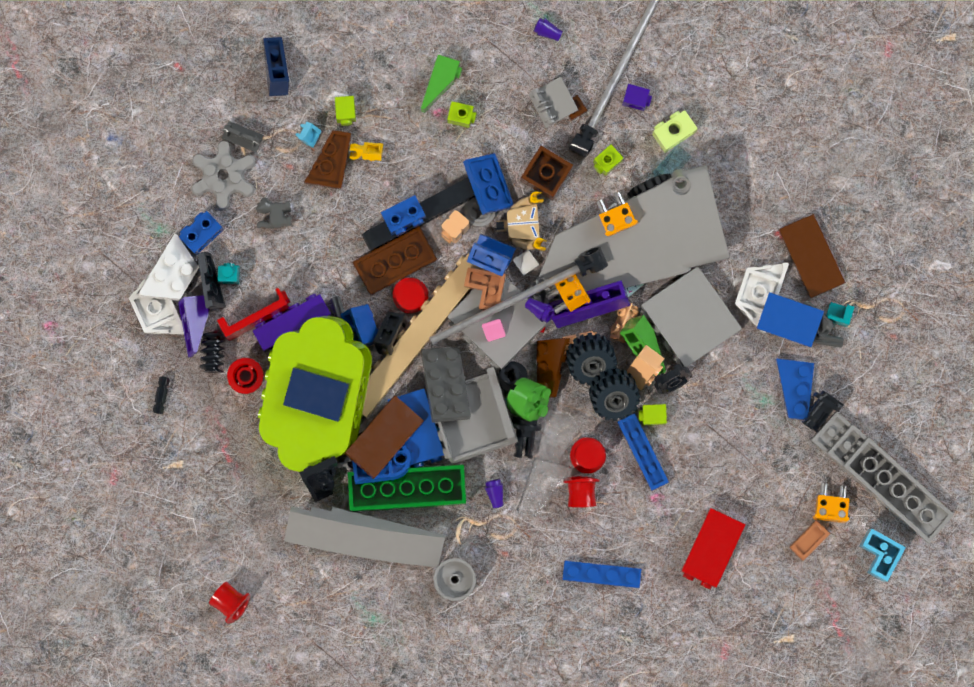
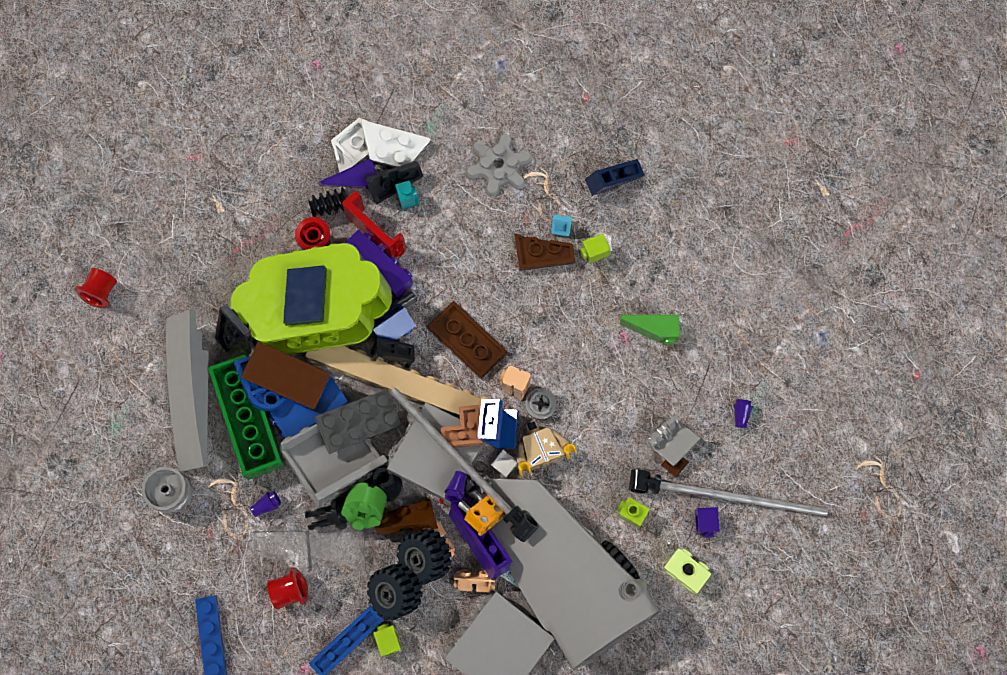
camera: 75 degrees right, 10 degrees down
black axle [153,376,170,414] -> none
blue brick [179,211,224,256] -> none
dark grey hinge [222,121,264,153] -> none
dark grey animal [256,197,292,229] -> none
yellow plate [350,142,383,161] -> none
black beam [362,177,476,252] -> none
blue brick [381,195,426,236] -> none
red piece [393,277,429,313] -> none
lime brick [447,101,477,128] -> none
blue tile [463,153,514,215] -> none
bright pink slope [482,319,506,342] -> none
reddish brown brick [520,146,573,201] -> none
red piece [570,437,606,474] -> none
light orange piece [597,192,638,237] -> none
bright green slope [620,315,666,376] -> none
light nougat brick [627,345,665,390] -> none
clear light blue tile [652,144,692,176] -> none
black plate [654,364,692,394] -> none

